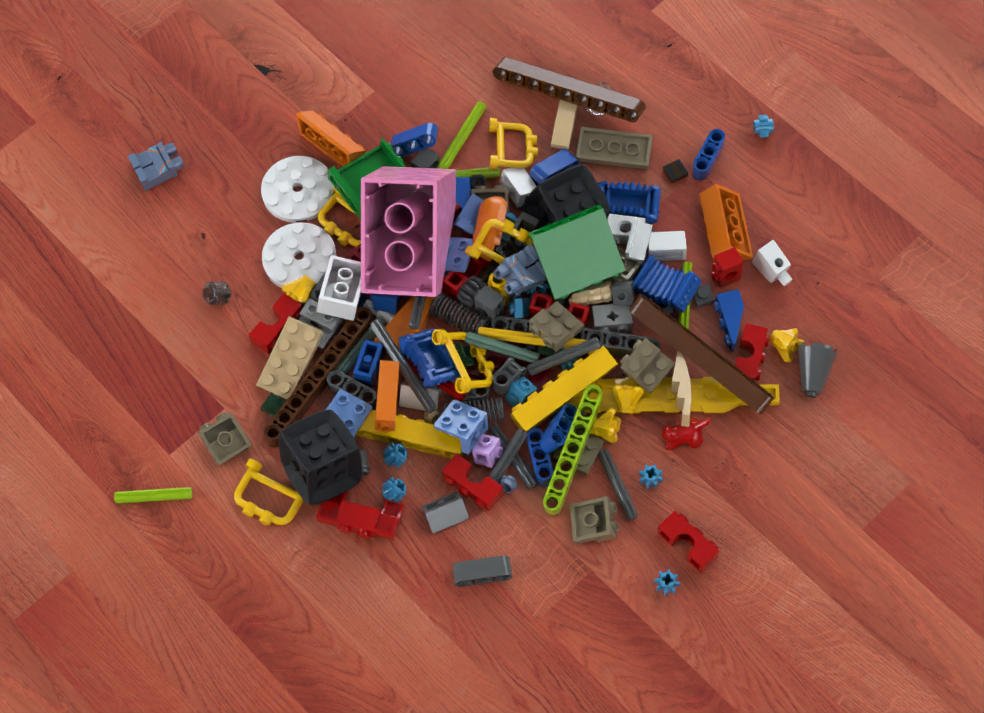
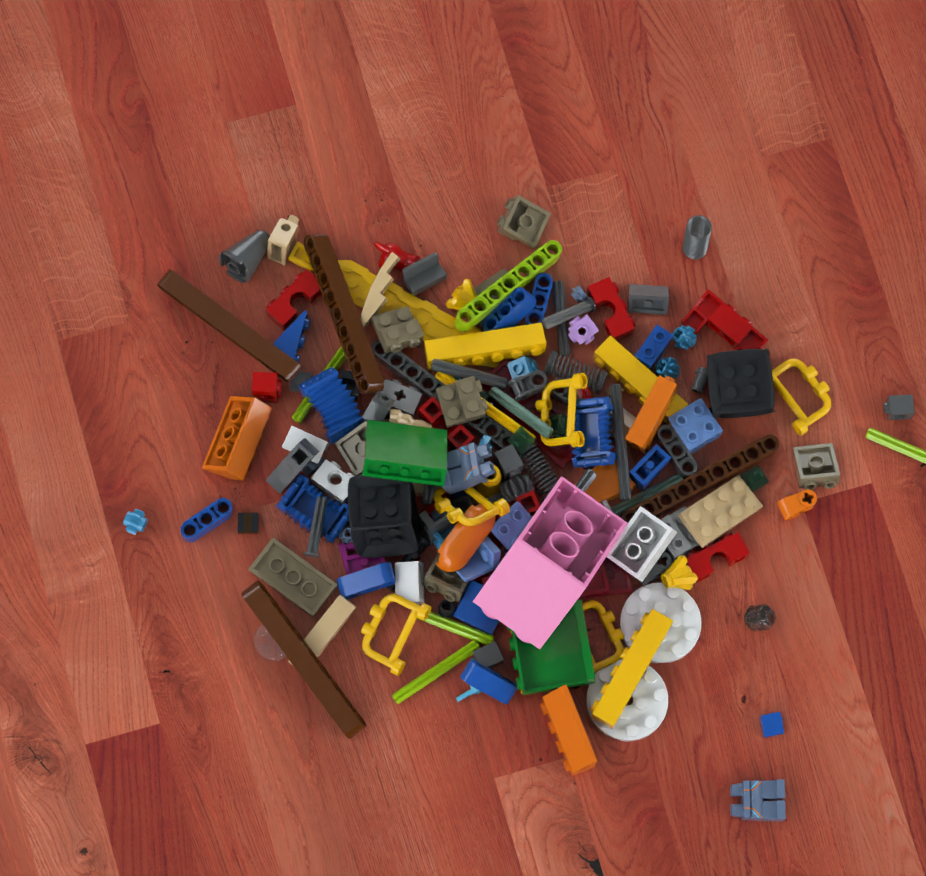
camera: 160 degrees left, 10 degrees up
medium blue bracket [434,400,488,455] -> none
dark grey beam [452,556,513,587] -> none
dark grey axle [599,449,638,521] -> none
yellow rock [612,385,644,414] -> none
white panel [625,217,653,262] -> none
dark azure gear [639,464,663,489] -> none
dark azure gear [654,569,680,596] -> none
red arch [657,511,719,573] -> none
white torso [751,240,793,286] -> none
yellow rock [770,328,805,363] -> none
none -> reddish brown beam [157,269,302,383]
none -> dark grey slope [265,438,320,494]
none -> tan torso [267,215,299,265]
none -> dark grey axle [304,496,328,558]
none -> dark grey panel [402,252,447,296]
none -> clear green tile [507,426,536,455]
none -> yellow brick [590,609,673,729]
none -> blue brick [635,325,673,371]
none -> dark grey piece [683,215,712,259]
none -> blue slope [759,712,784,738]
none -> orange piece [776,489,817,521]
none -> dark grey brick [883,395,914,420]

